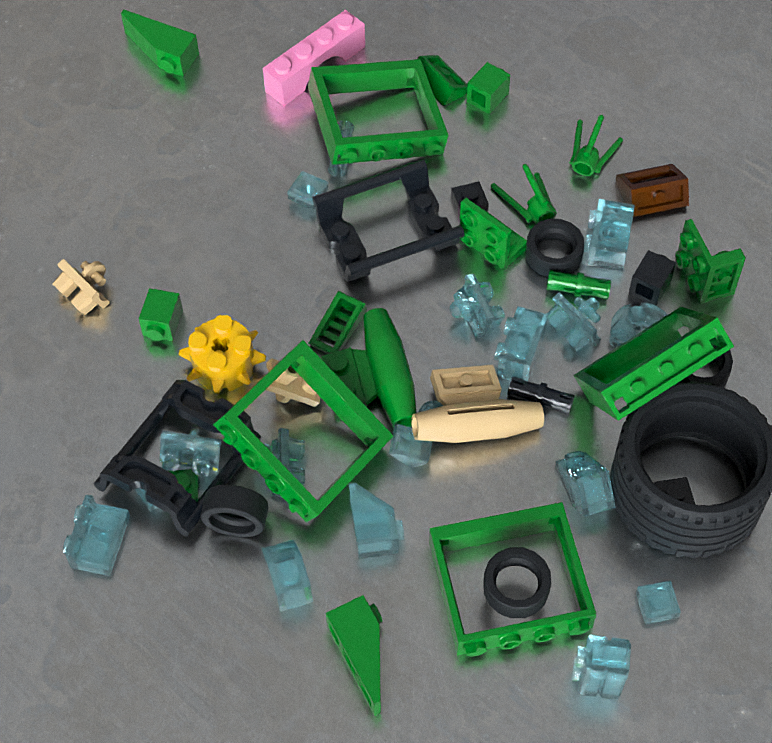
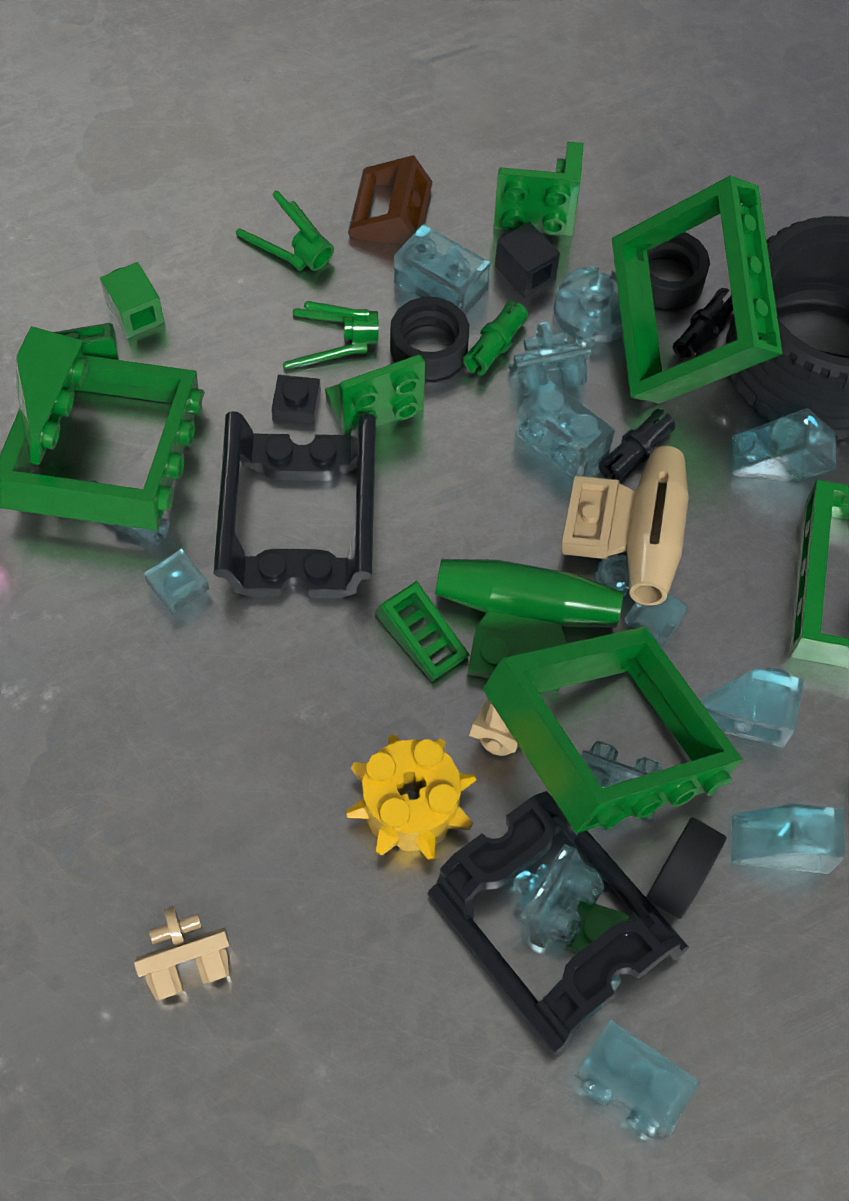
camera: 70 degrees left, 5 degrees up
green brick [139,288,183,341] -> none
clear light blue hips [449,274,505,338] -> none
none -> green slope [16,326,88,465]

